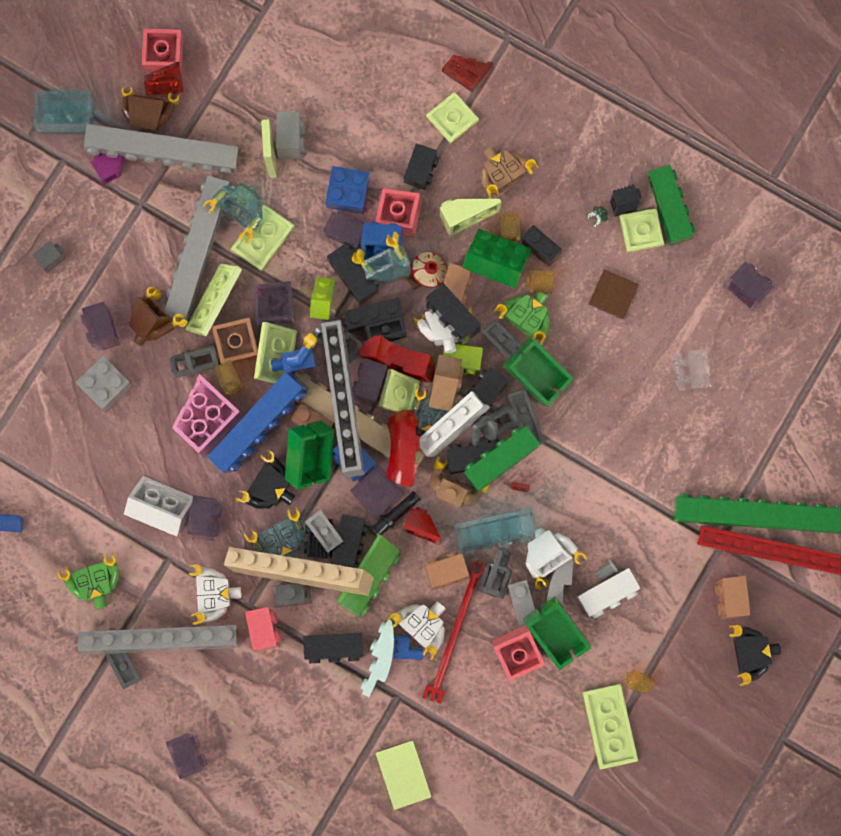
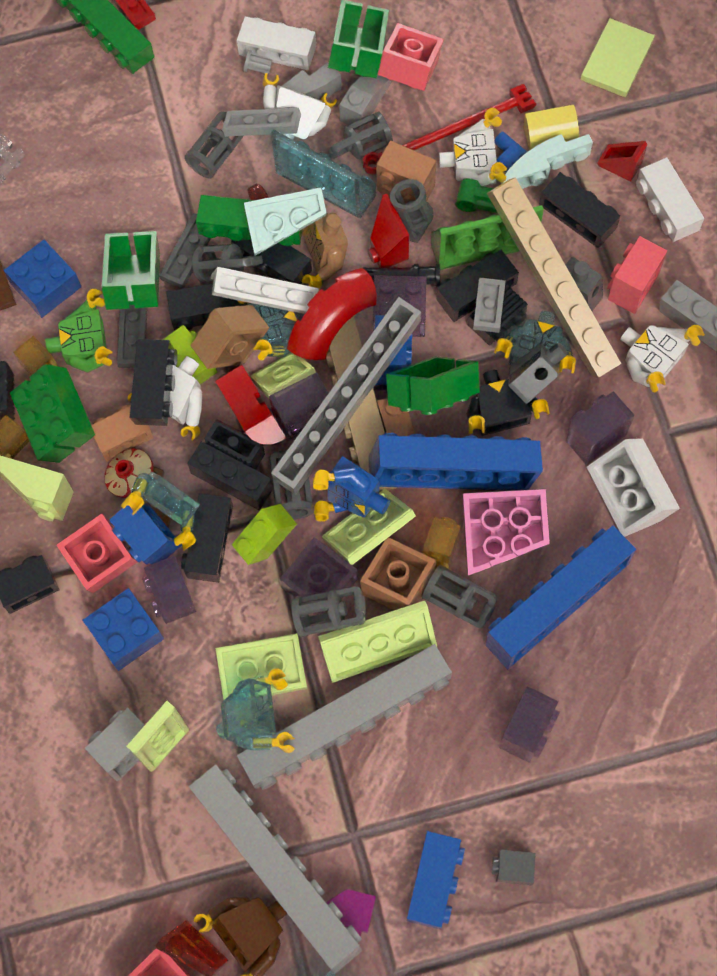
camera: 135 degrees left, 10 degrees down
light grey brick [75,356,132,413] -> none
reddish brown torso [129,287,188,345] -> none
none -> blue brick [4,240,81,318]
none -> dark grey piece [185,111,243,179]
none -> light grey plate [222,108,301,137]
none -> light aqua wing [244,188,326,255]
none -> dark grey piece [292,587,366,637]
none -> dark grey piece [390,179,434,243]
none -> blue brick [407,831,465,930]
none -> green piece [455,178,498,213]
none -> blue brick [485,525,636,670]
none -> dark grey torso [508,342,568,404]
none -> light yellow brick [523,105,579,150]
none -> red slope [597,141,648,182]
none -> white brick [636,157,704,242]

